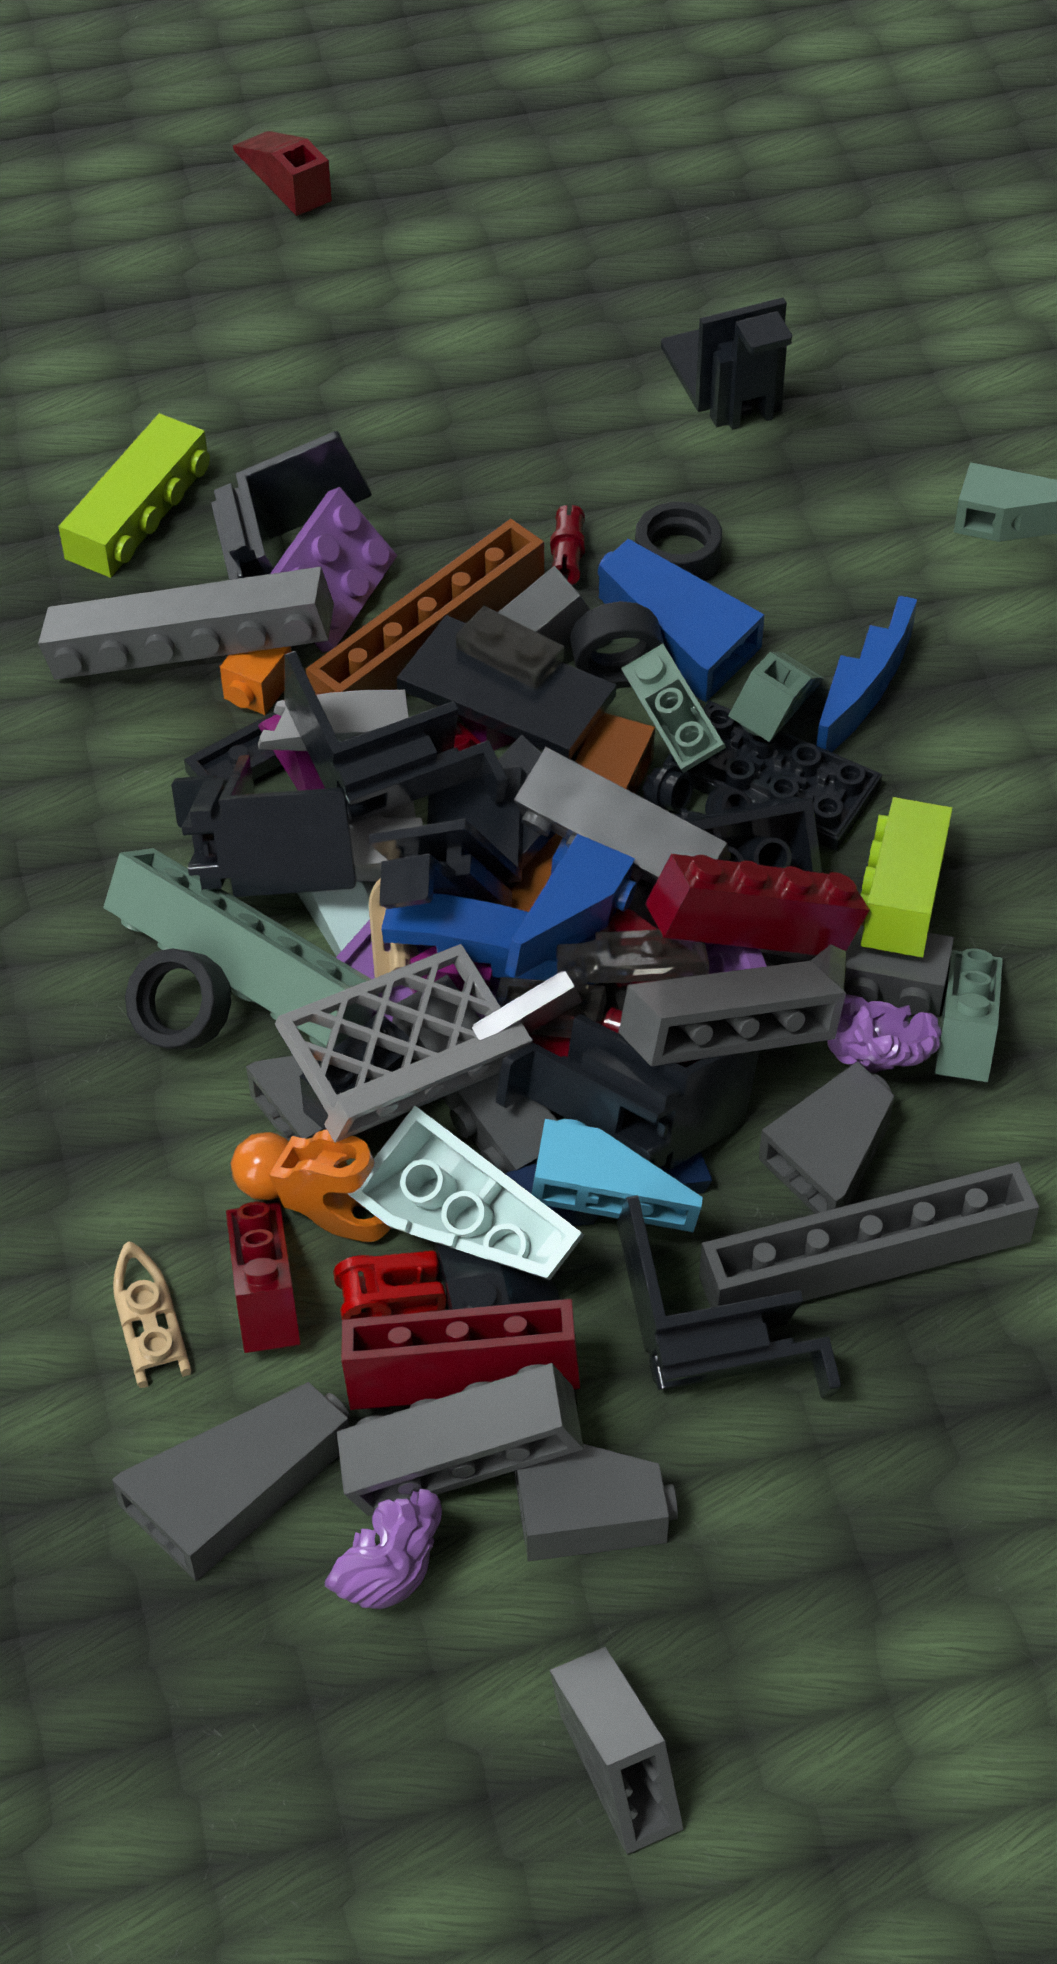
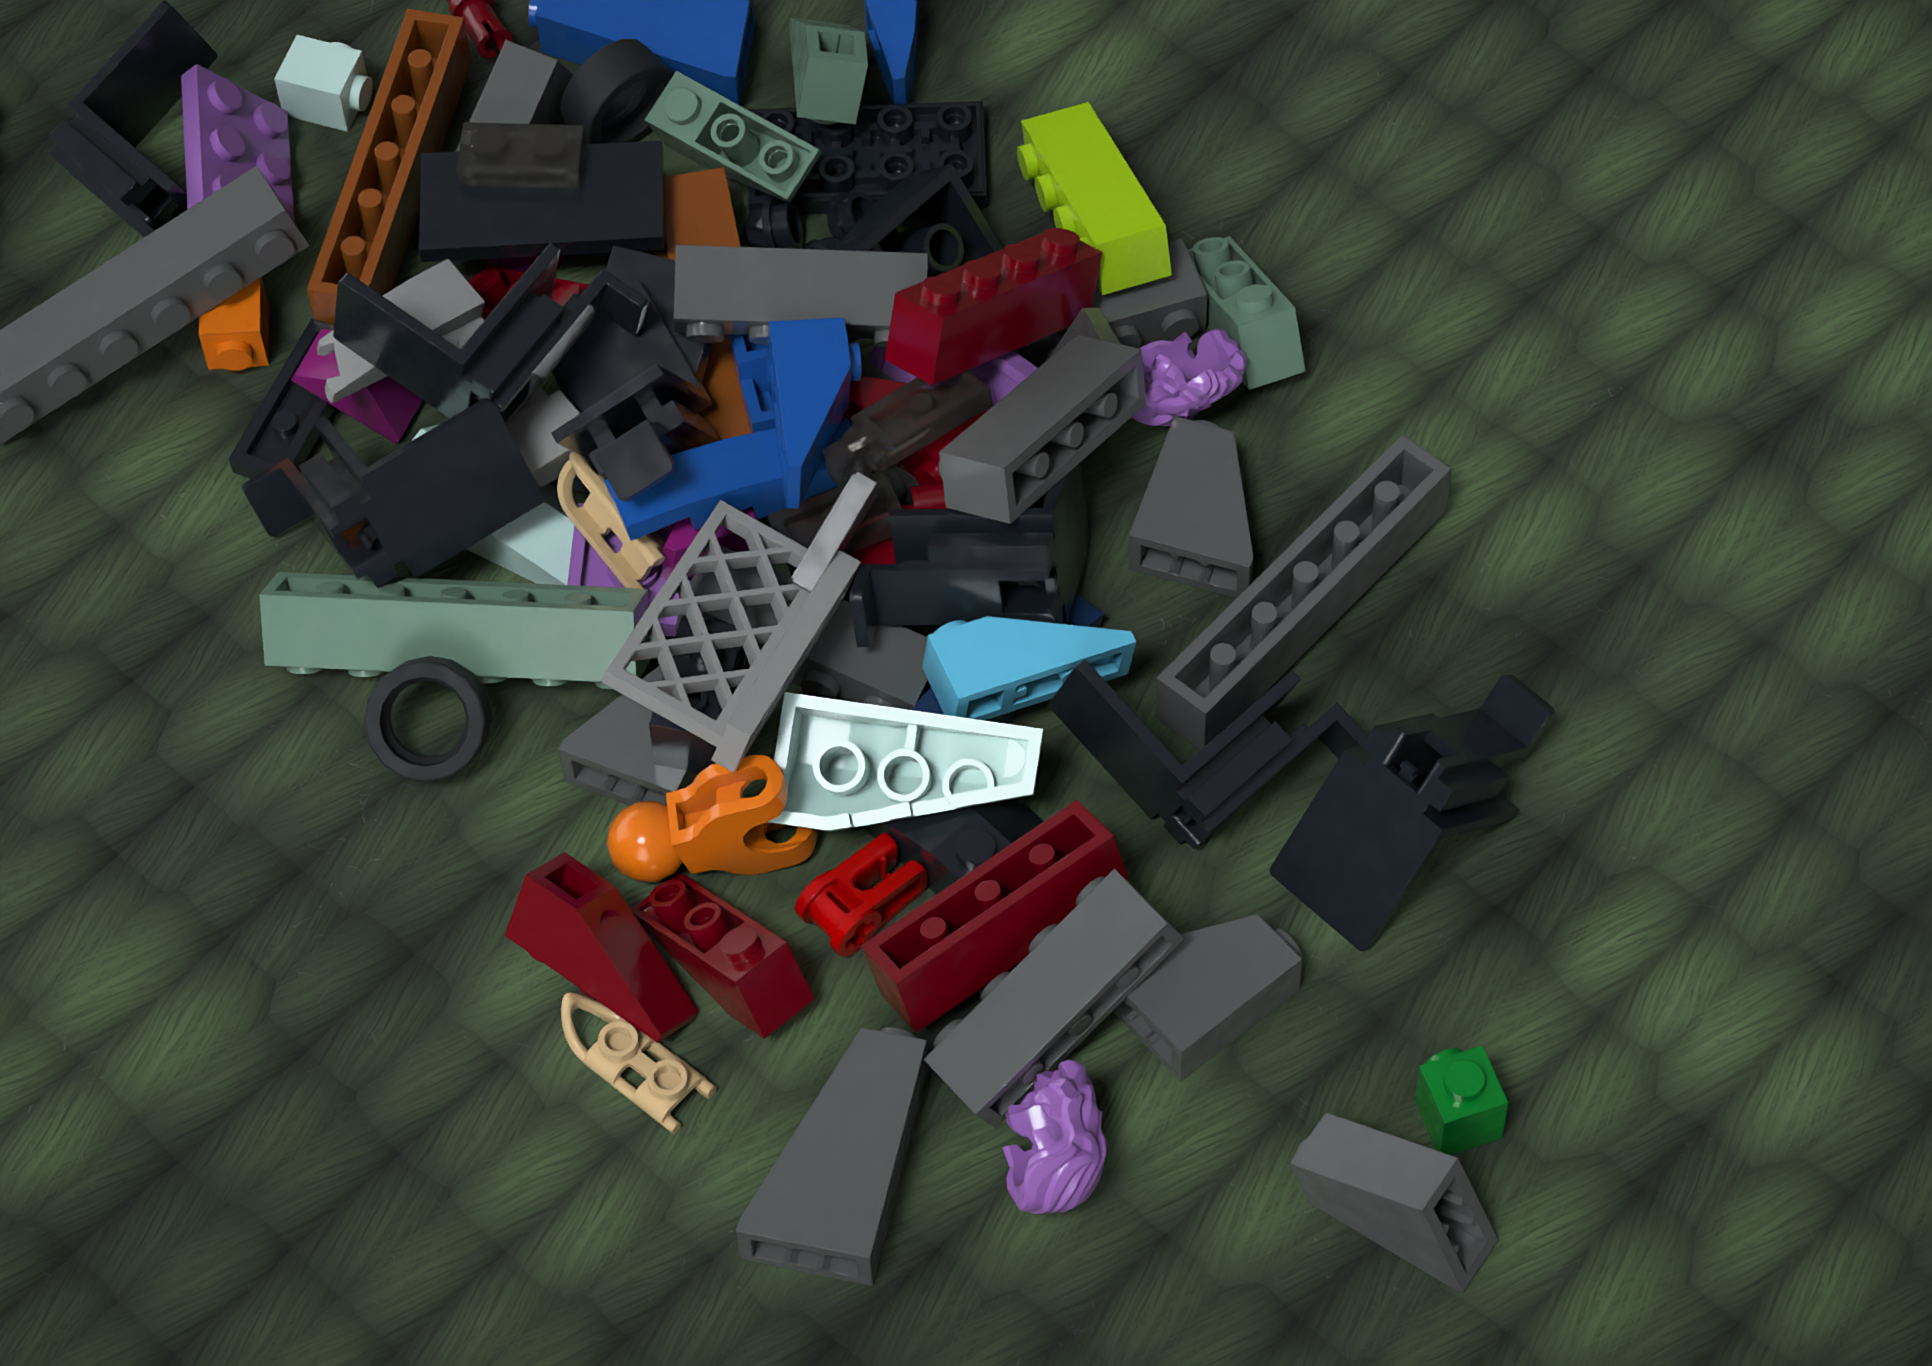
camera: 30 degrees left, 5 degrees up
none -> light aqua brick [274,35,373,132]
none -> dark red slope [504,852,698,1043]
none -> black piece [1269,674,1555,951]
none -> green brick [1415,1045,1508,1155]

